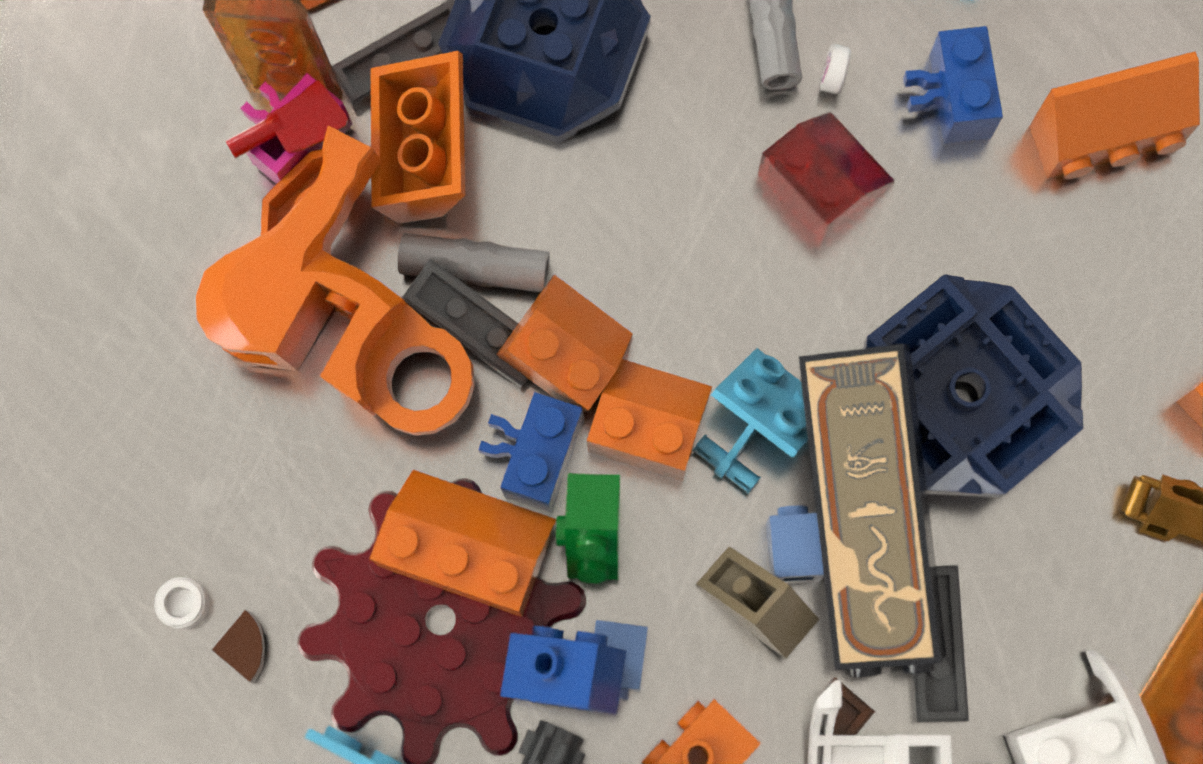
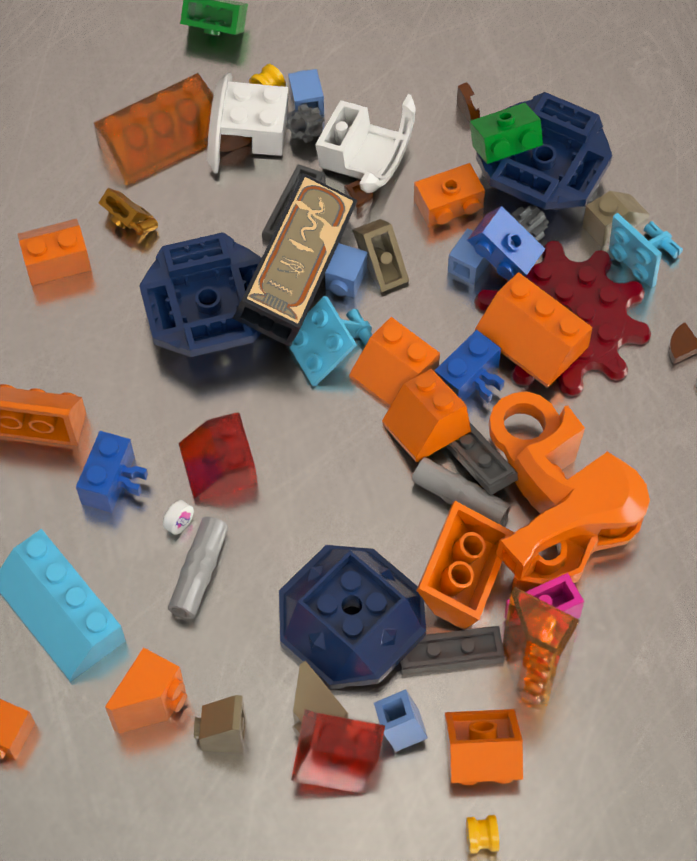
camera: 160 degrees left, 15 degrees down
red piece [225,81,348,159] -> none
green brick [556,473,620,584] -> none

